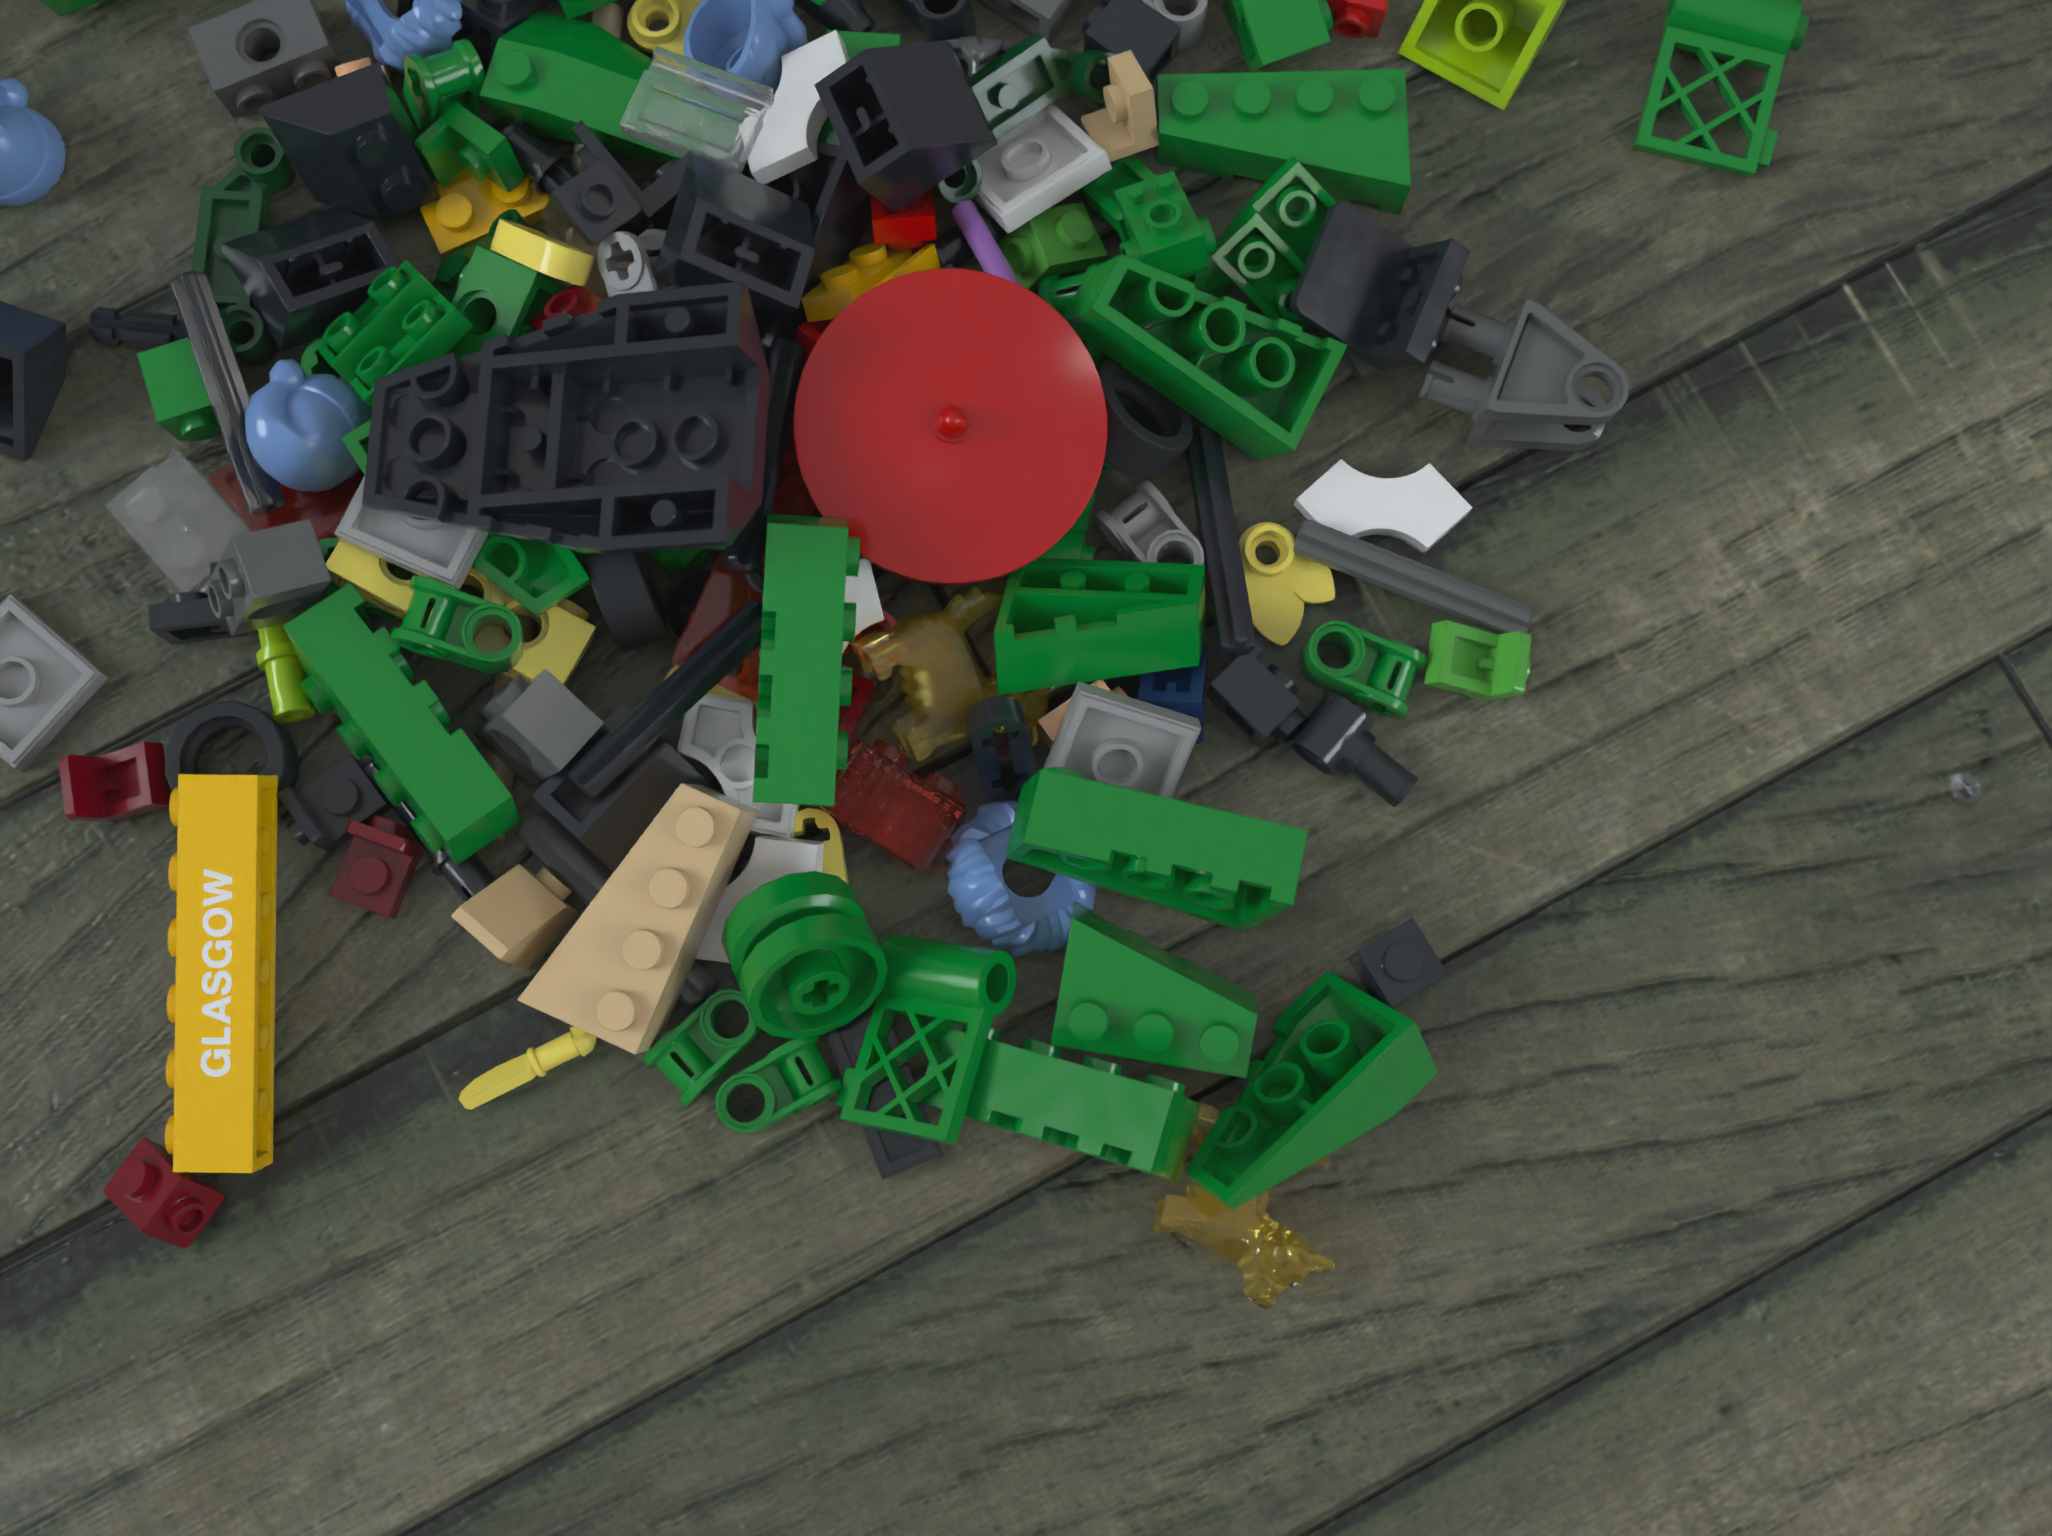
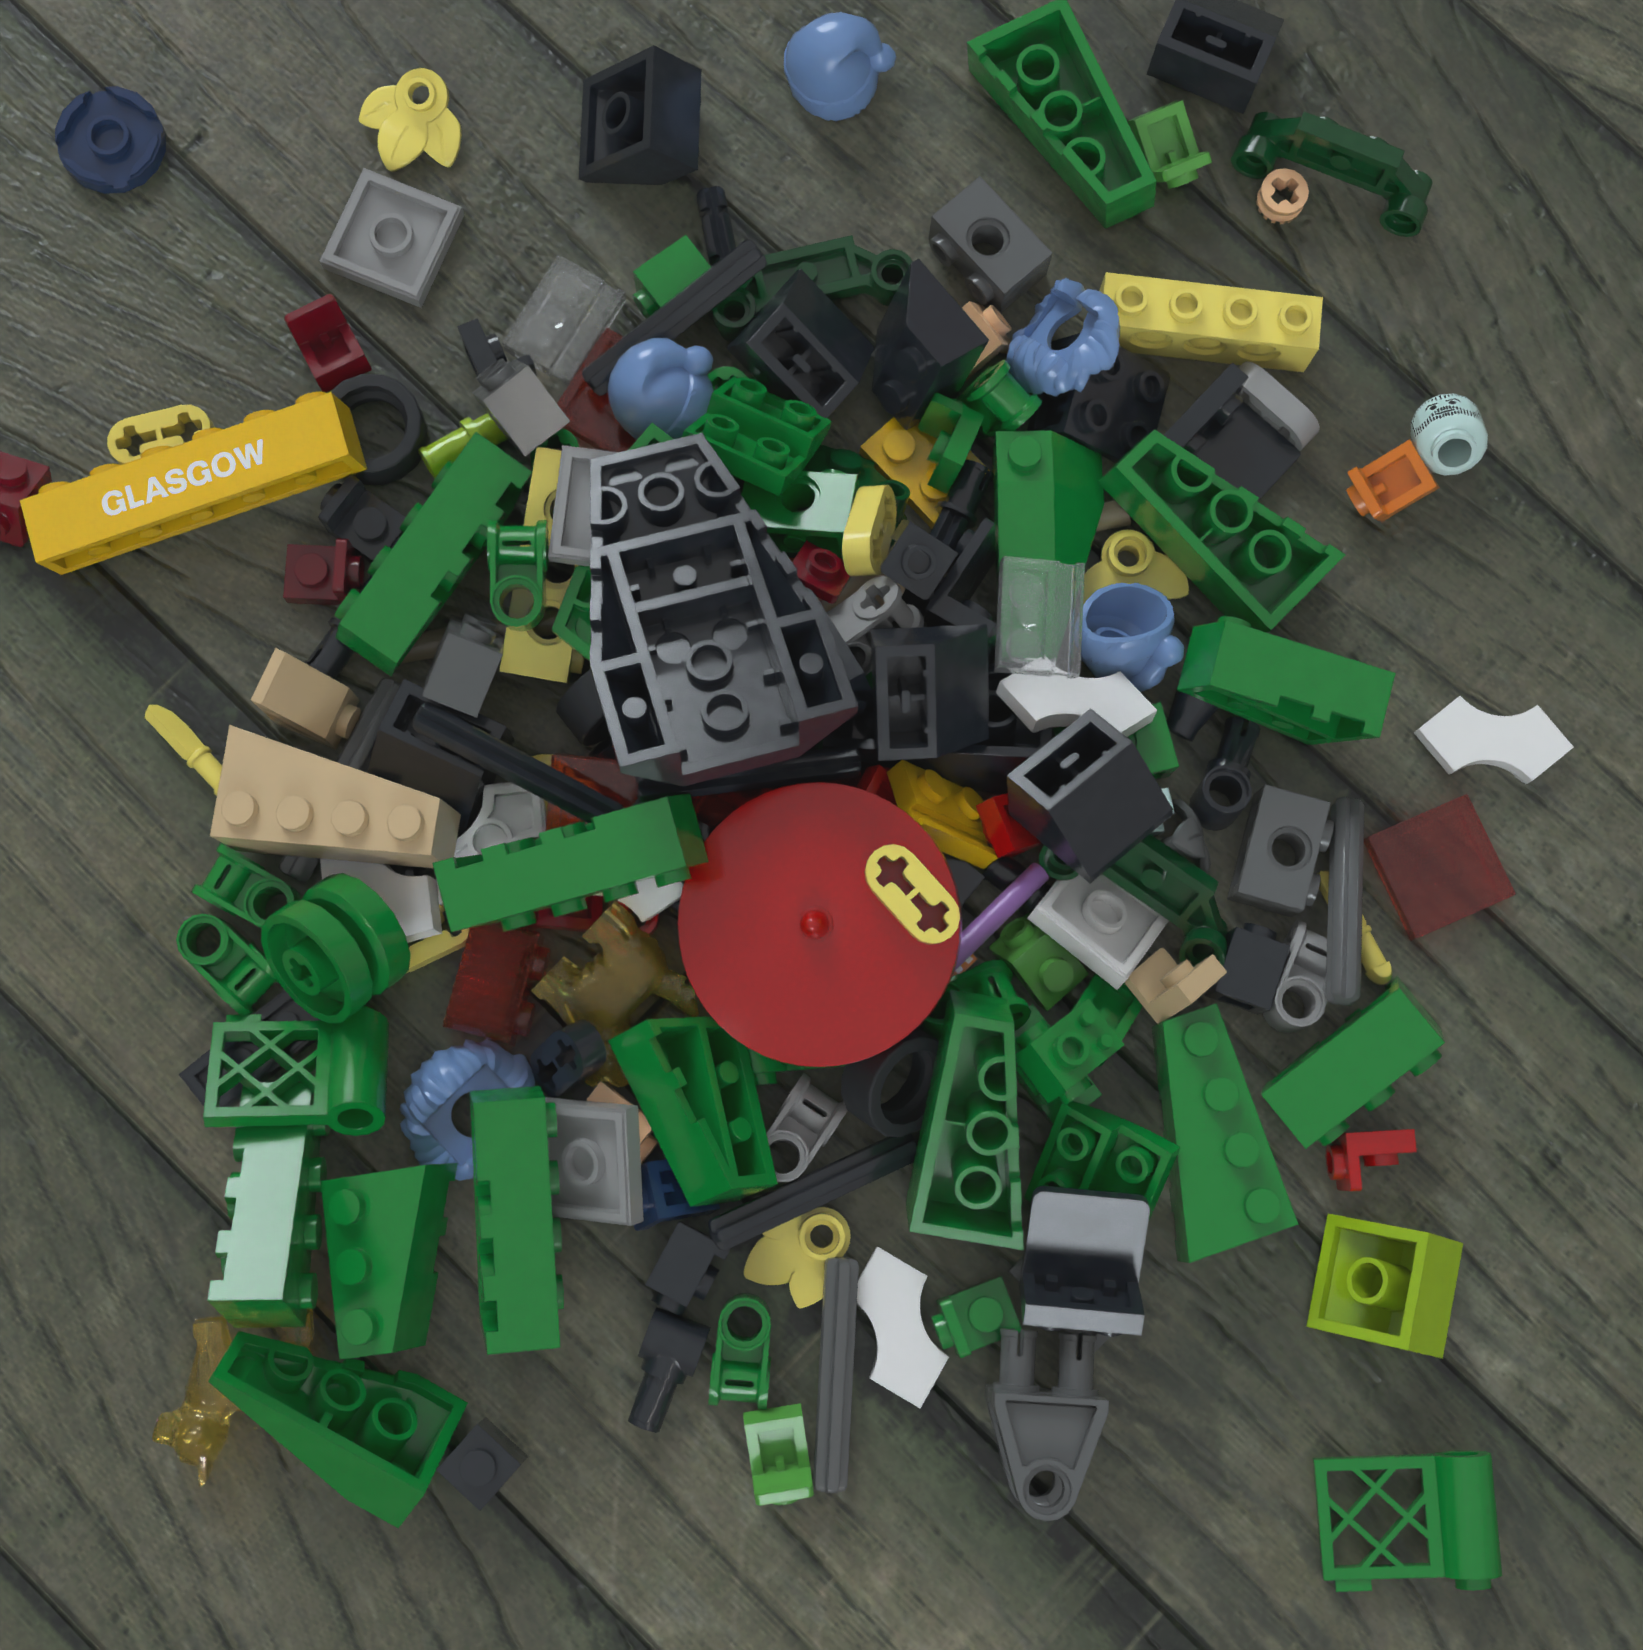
camera: 65 degrees right, 0 degrees up
none -> light yellow beam [107,405,215,465]
none -> light yellow beam [864,844,960,944]
none -> green bracket [931,1275,1022,1359]

